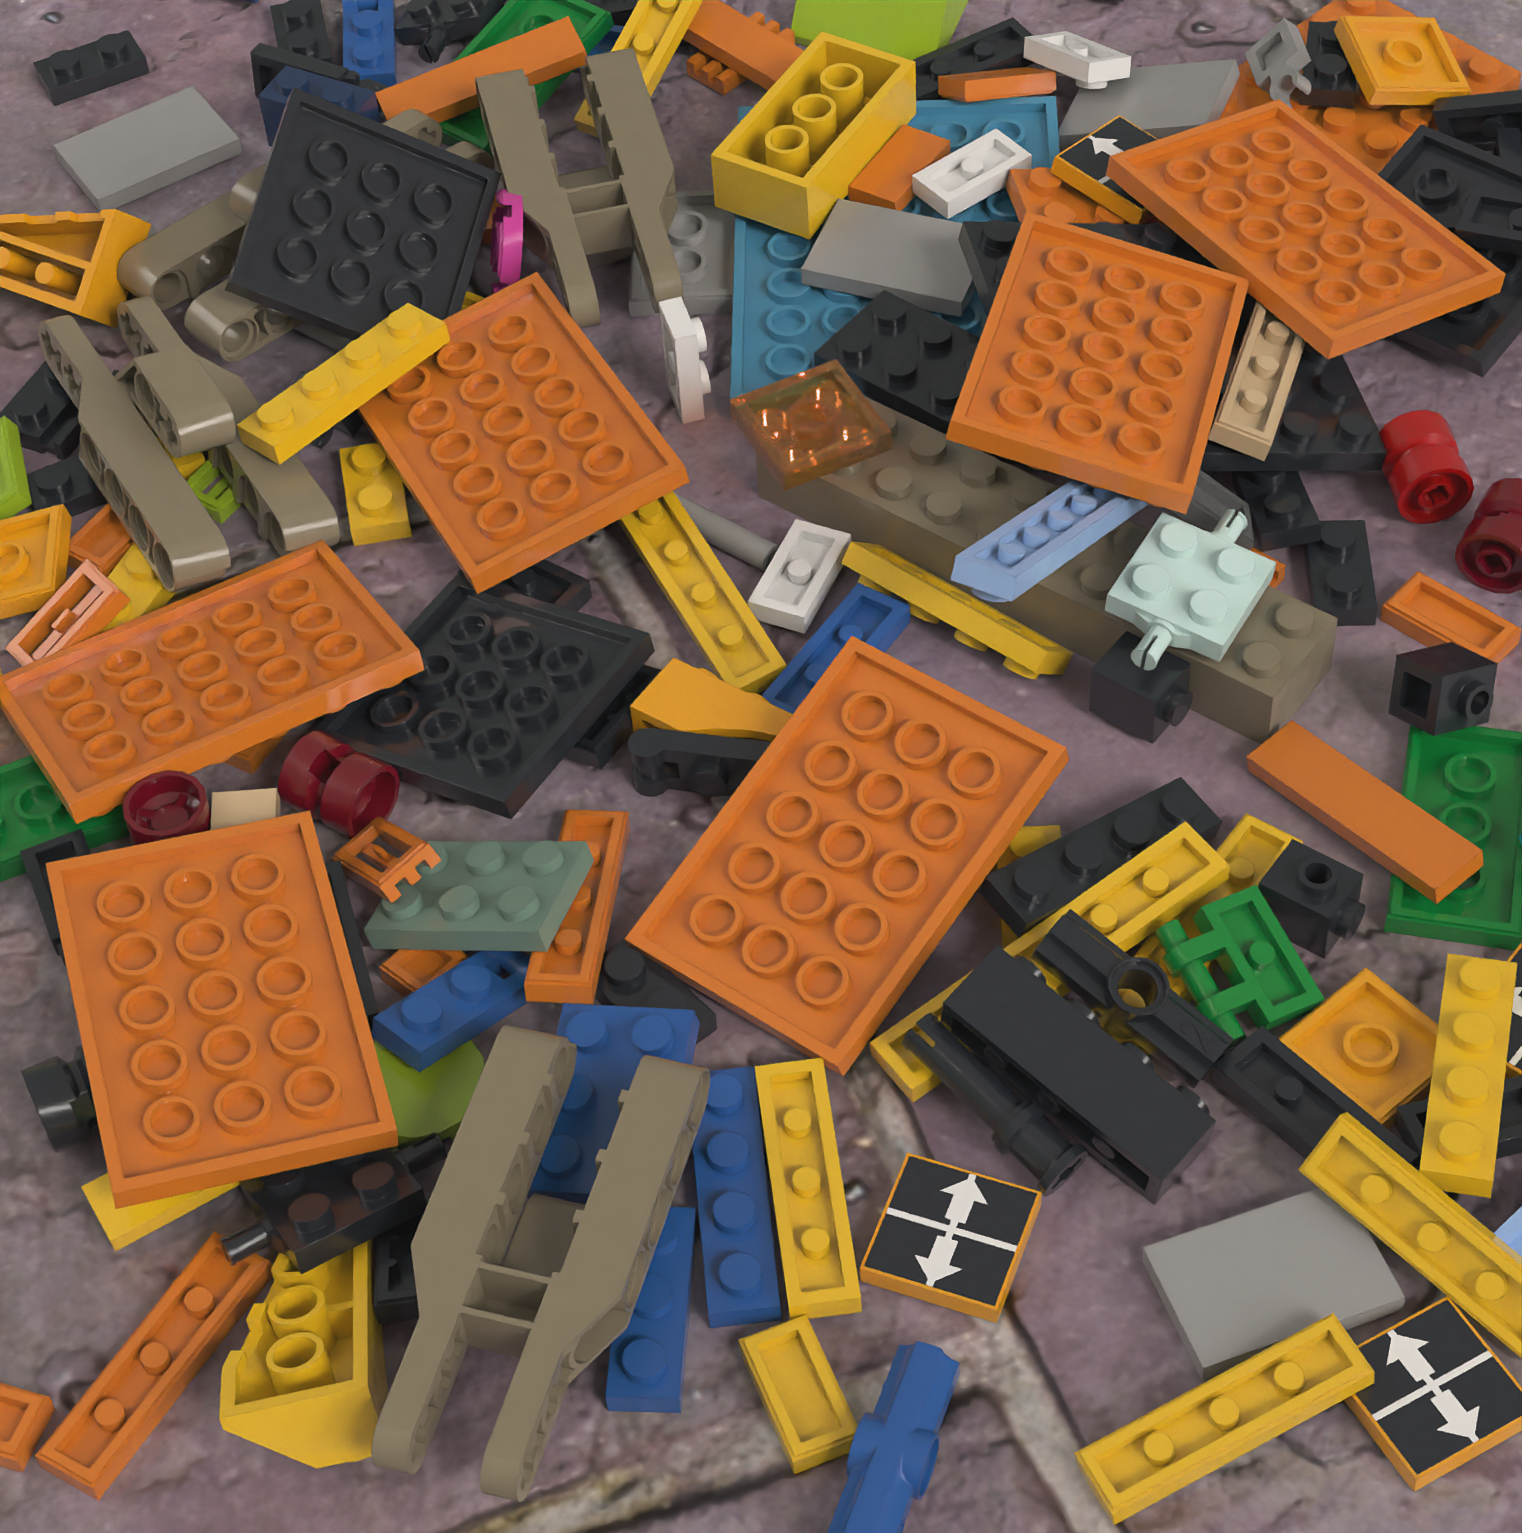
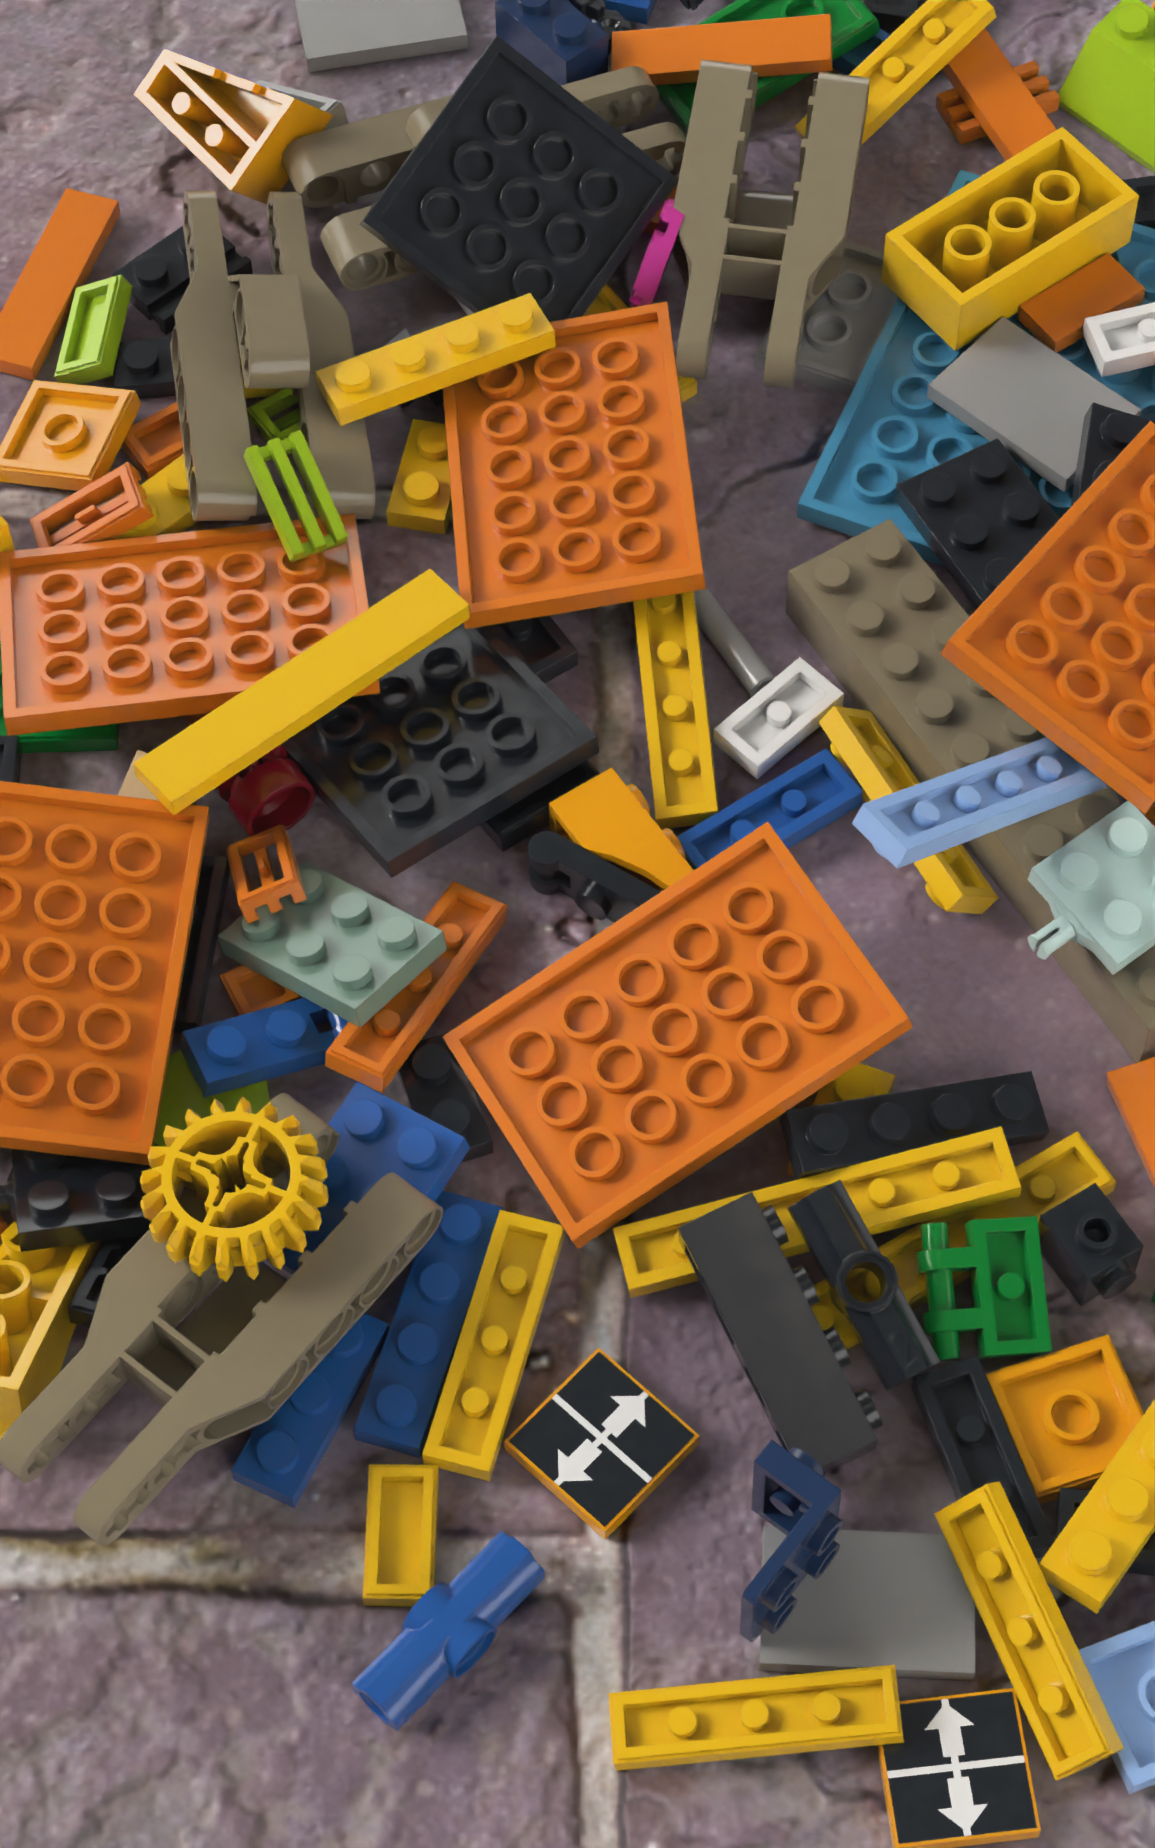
camera: 20 degrees right, 10 degrees up
dark red wheel [122,770,211,845] -> none
white plate [659,297,711,424] -> none
clear orange plate [730,359,892,491] -> none
black pin [901,1013,1089,1197] -> none
black brick [1089,631,1193,744] -> none
none -> yellow tile [133,569,470,815]
none -> yellow gear [140,1096,329,1282]
none -> lime tile [243,430,348,563]
none -> dark blue bracket [740,1439,843,1643]

